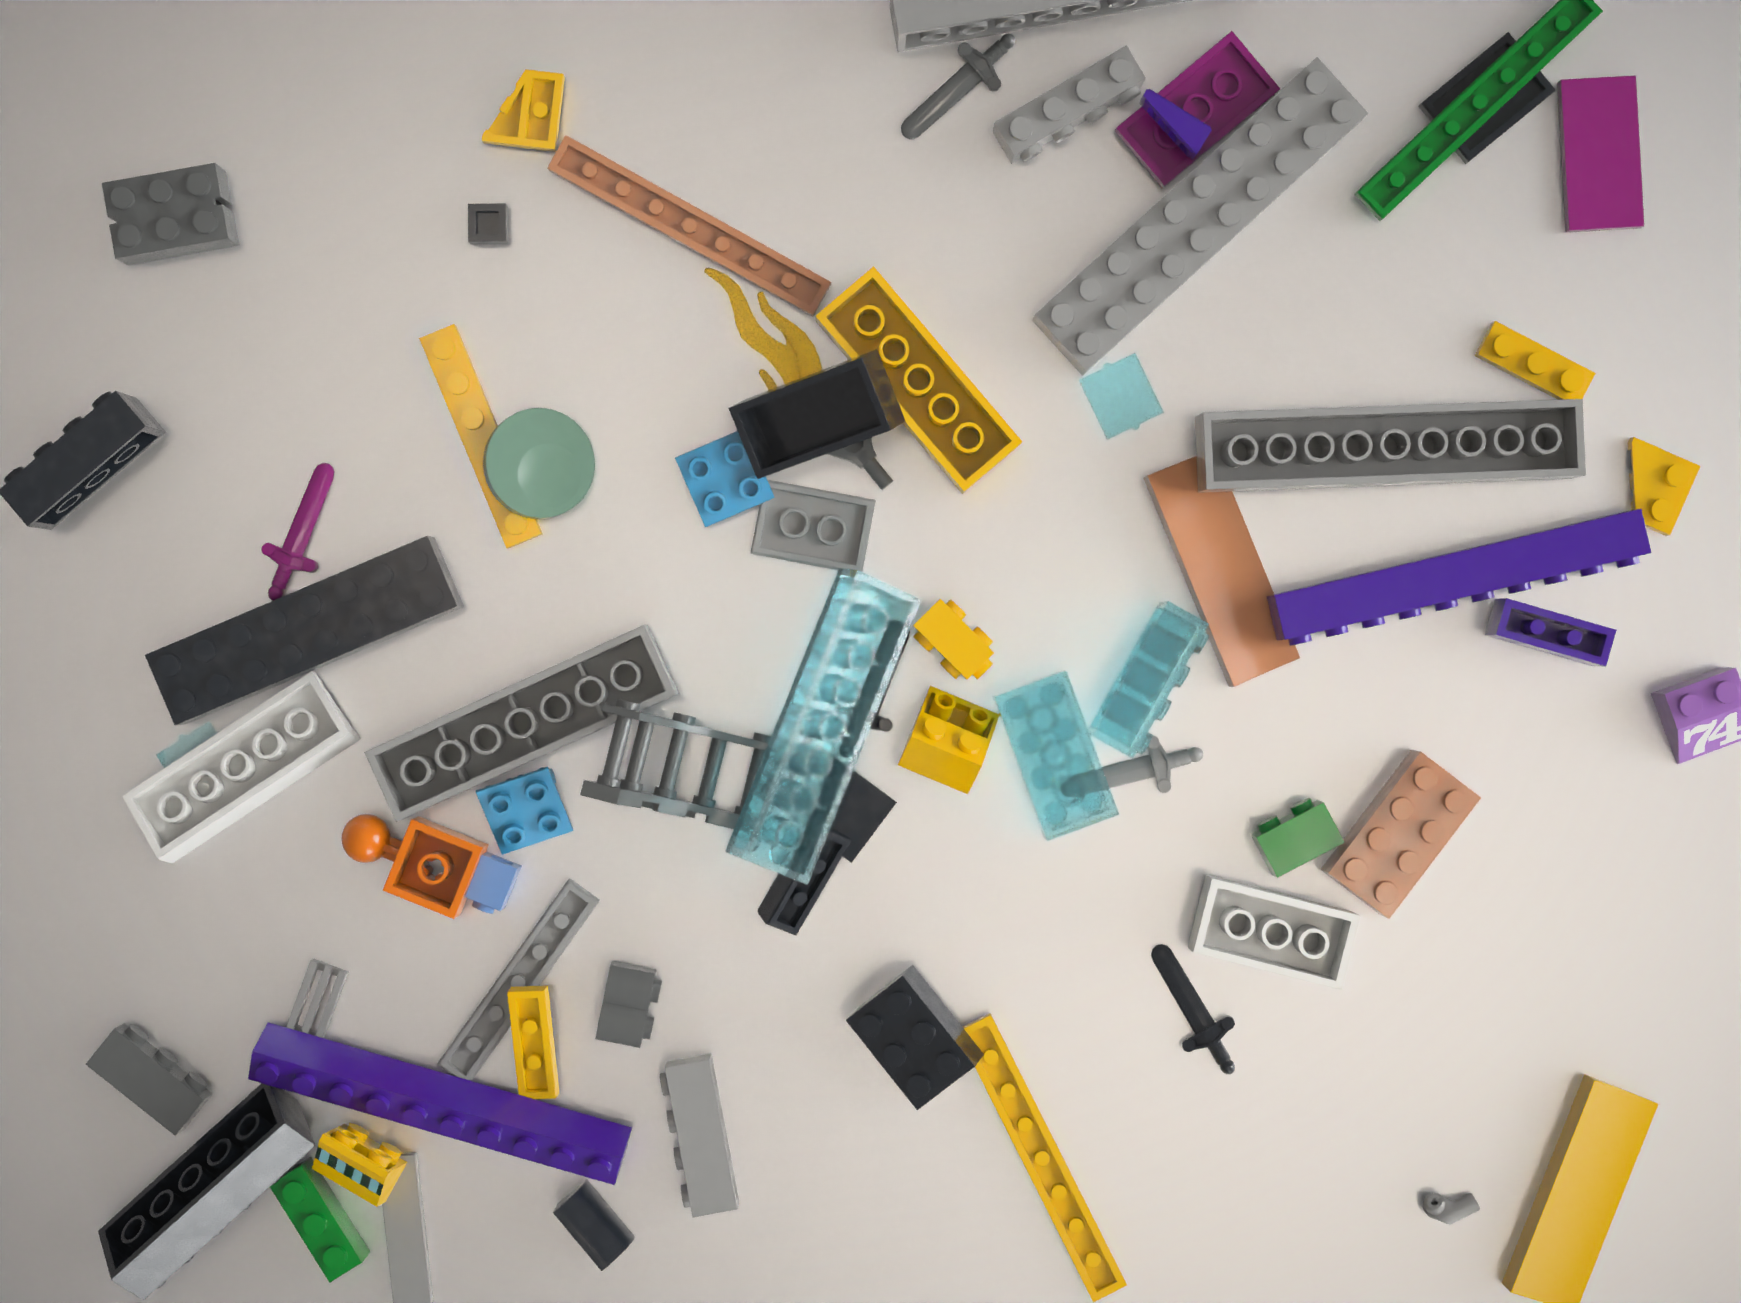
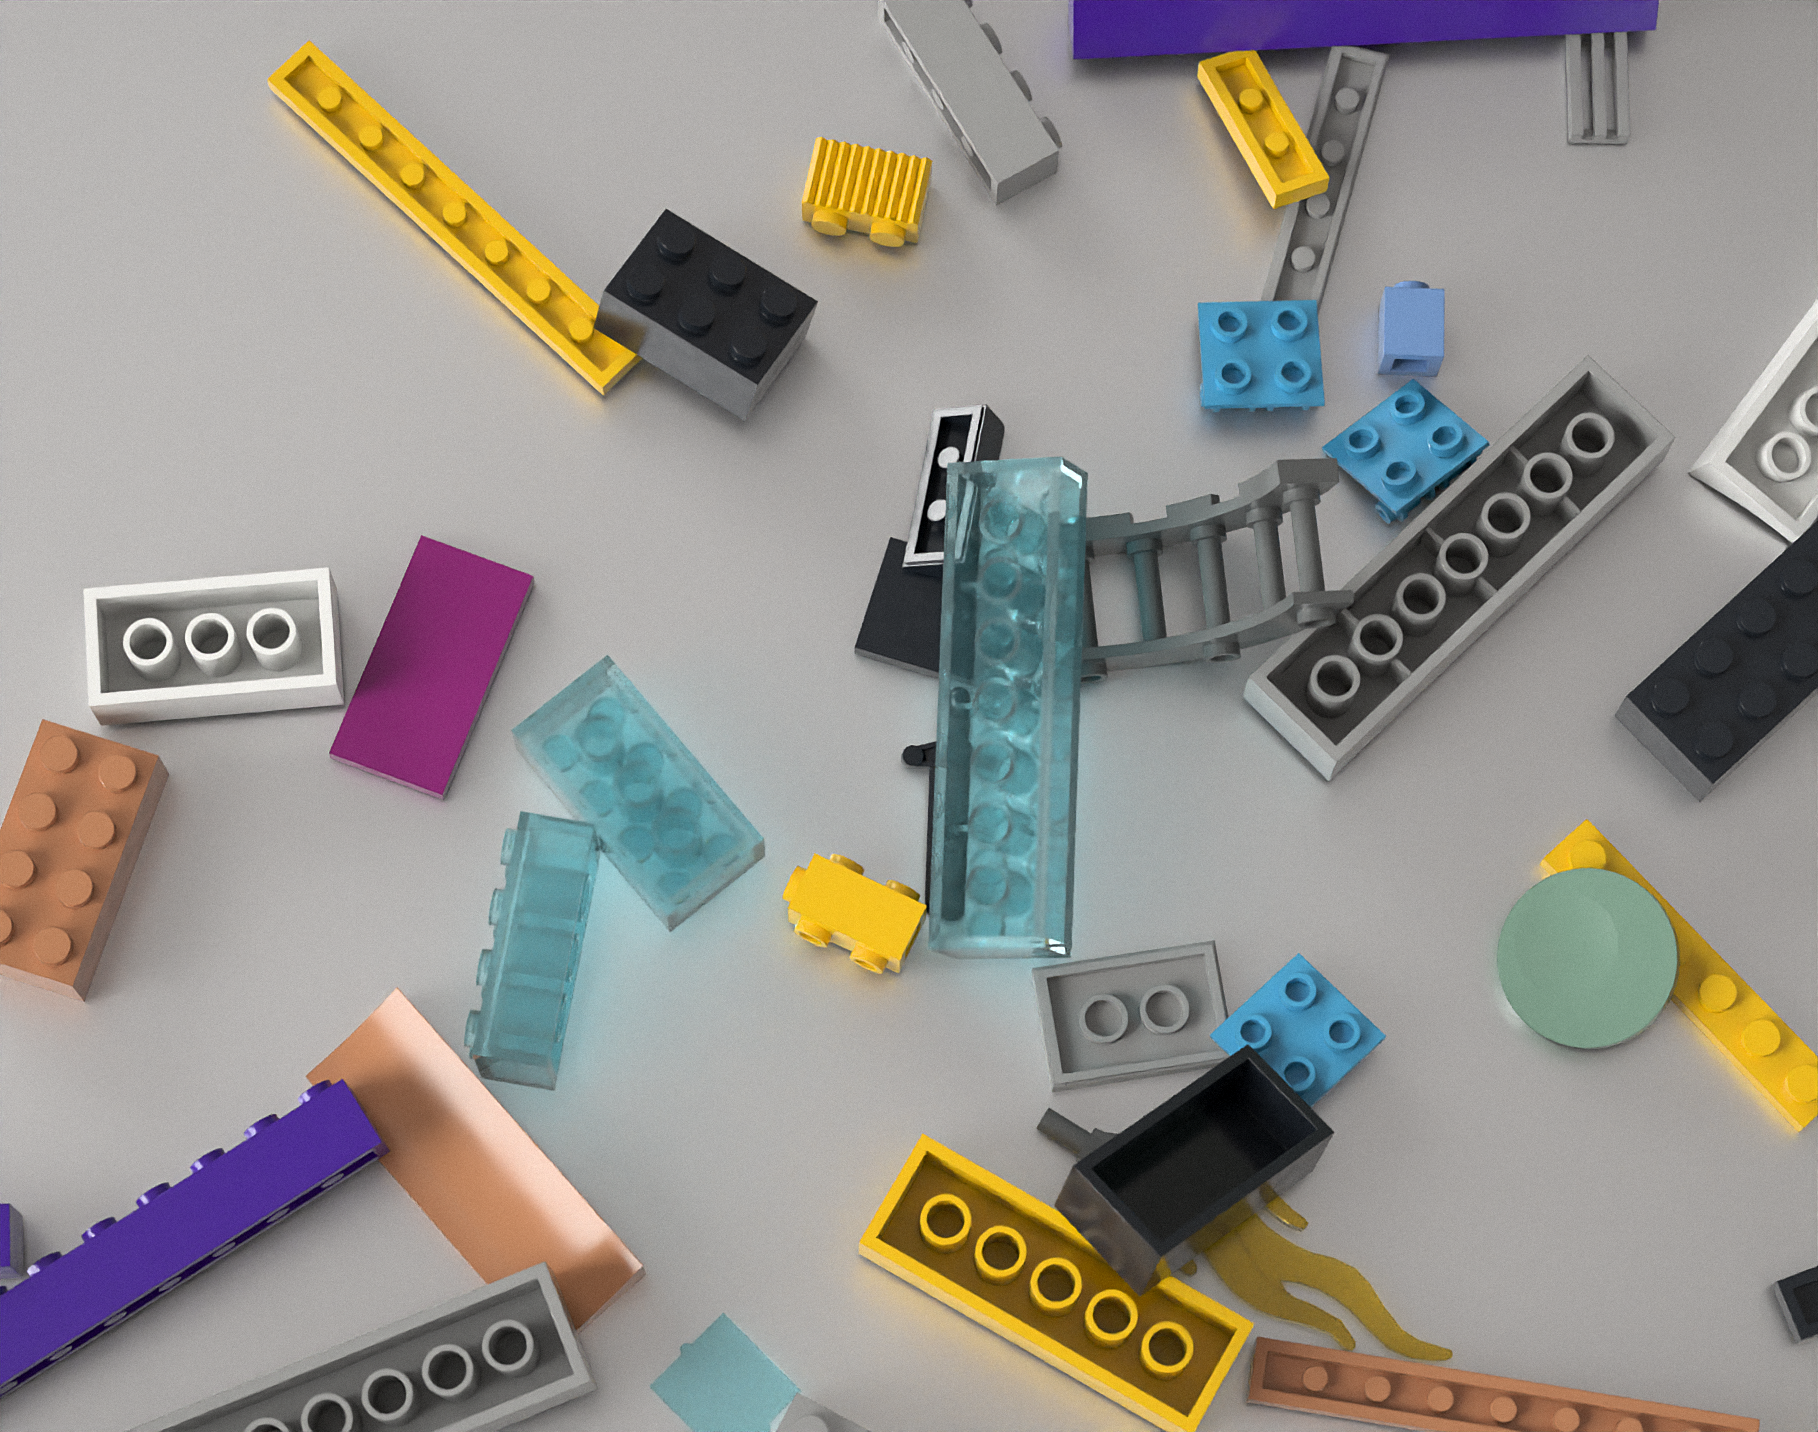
camera: 160 degrees right, 15 degrees down
orange brick [341,814,489,919] -> none
dark grey brick [595,961,662,1048] -> none
yellow slope [898,686,1000,794] -> none
light grey sword [1060,735,1203,797] -> none
black sword [1151,944,1235,1075] -> none
brick [1251,798,1345,878] -> none
none -> magenta tile [329,535,535,800]
none -> yellow brick [802,137,932,247]
none -> dark azure hinge [1197,300,1325,413]

